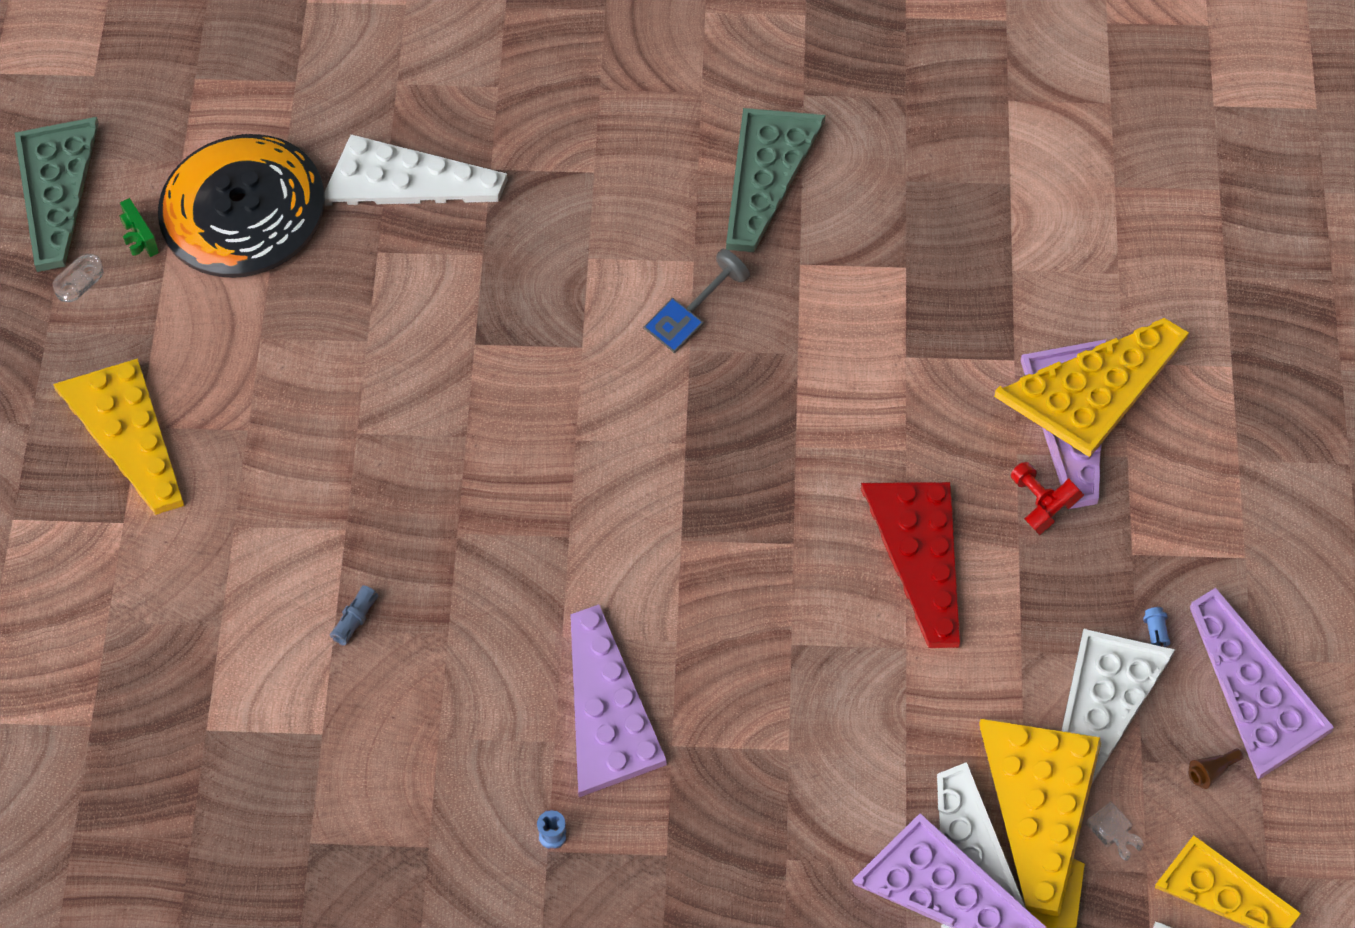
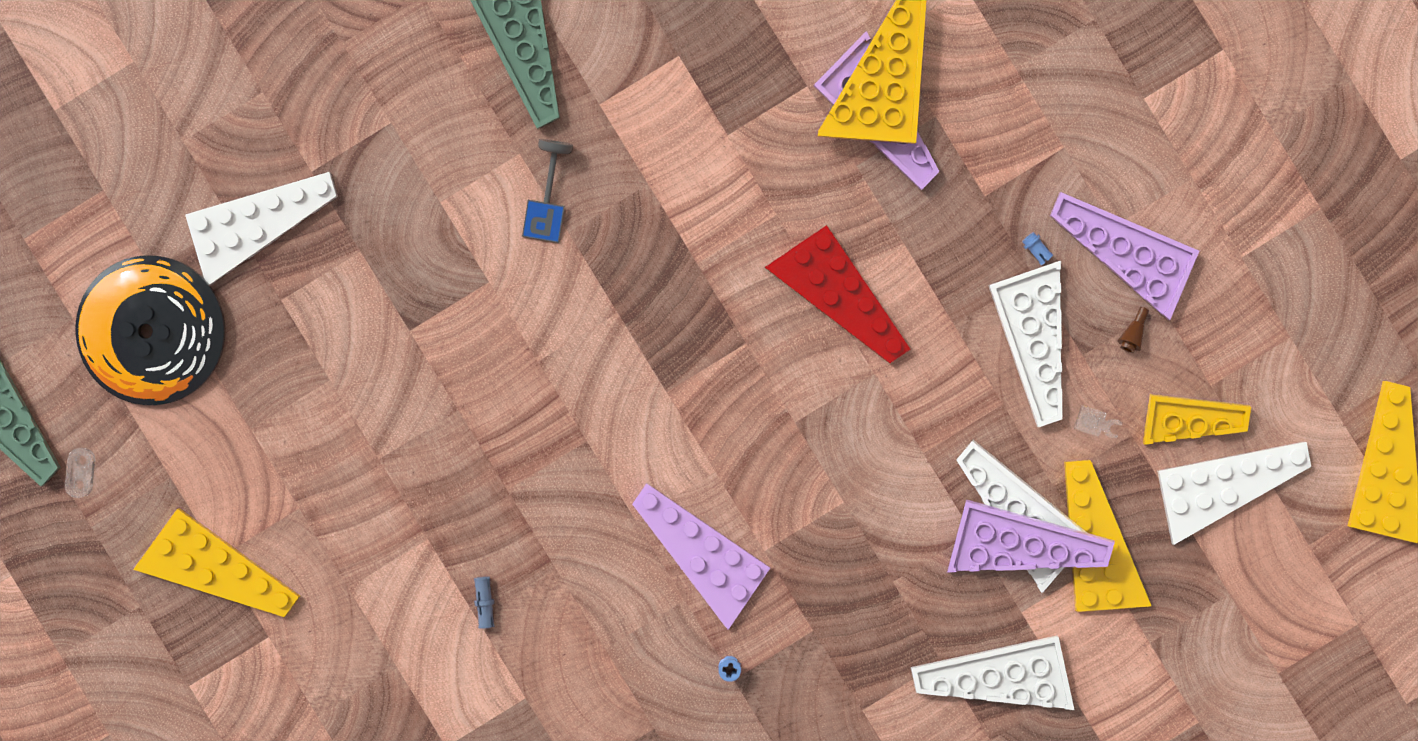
camera: 35 degrees left, 30 degrees up
green plate [119,198,159,257] -> none
yellow wing [979,719,1101,917] -> none
red bar [1011,462,1084,536] -> none

